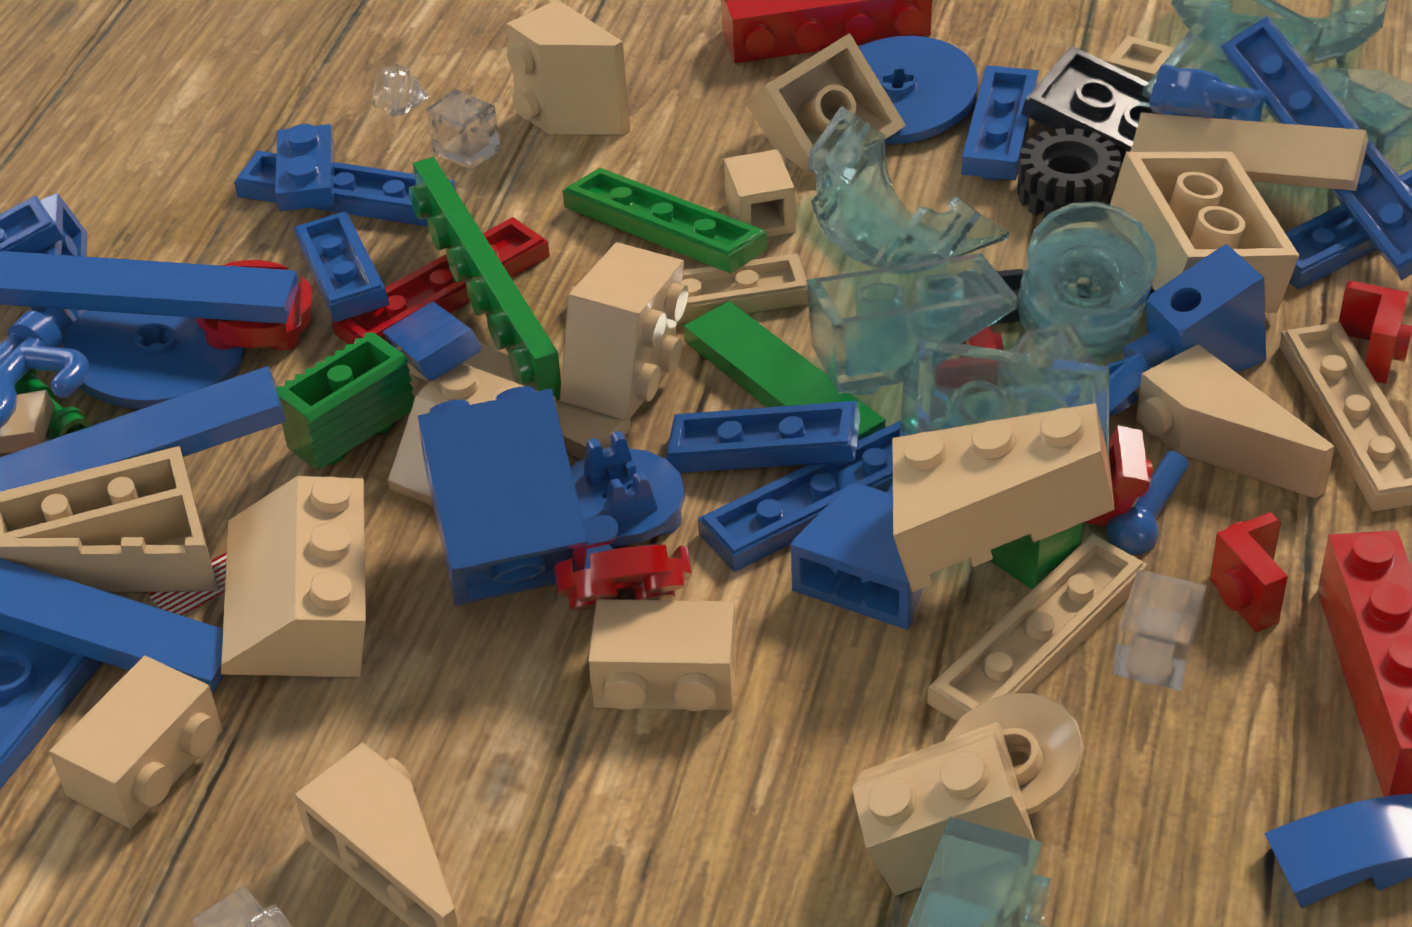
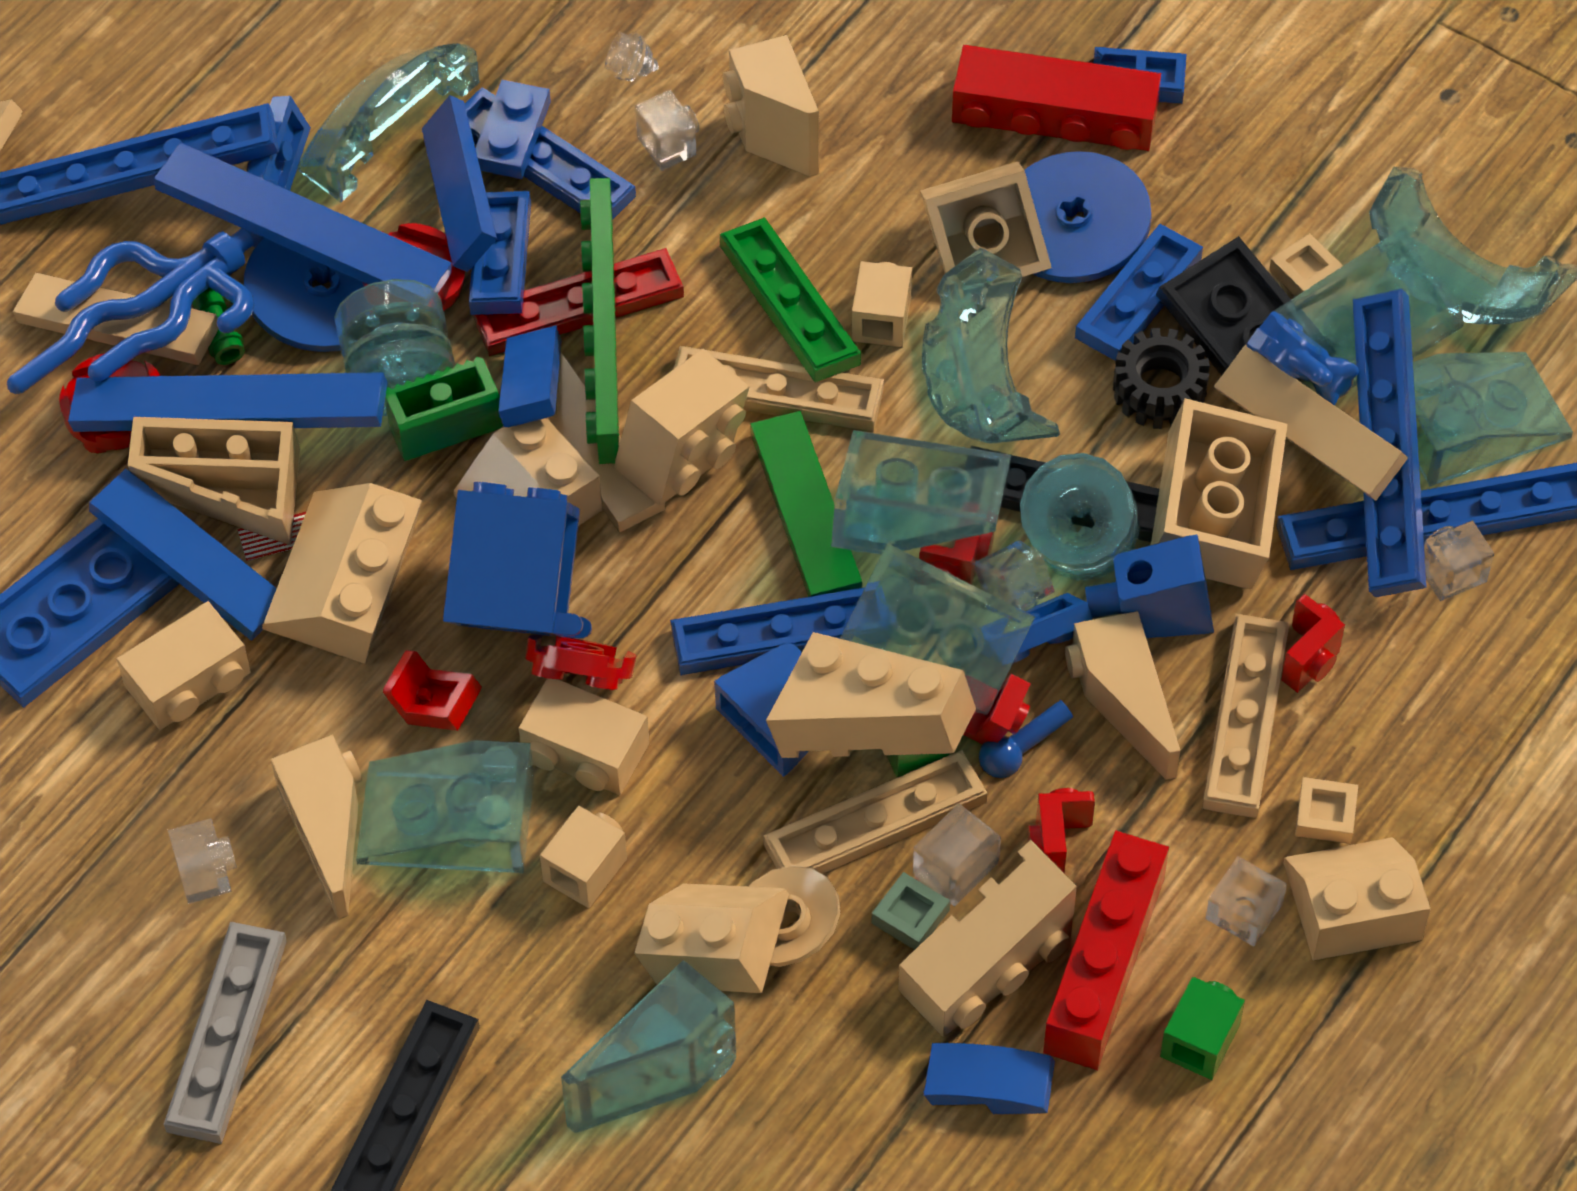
camera: 20 degrees right, 15 degrees up
blue plate [571,431,685,549] -> none
blue tile [665,401,860,473] -> none
none -> clear light blue windscreen [297,43,480,203]
none -> clear light blue wheel [334,279,456,416]
none -> clear light blue slope [356,740,534,873]
none -> red bracket [383,650,482,731]
none -> blue tile [422,95,497,272]
none -> tan brick [540,805,627,908]
none -> sand green plate [871,872,950,950]
none -> tan wedge [898,840,1077,1037]

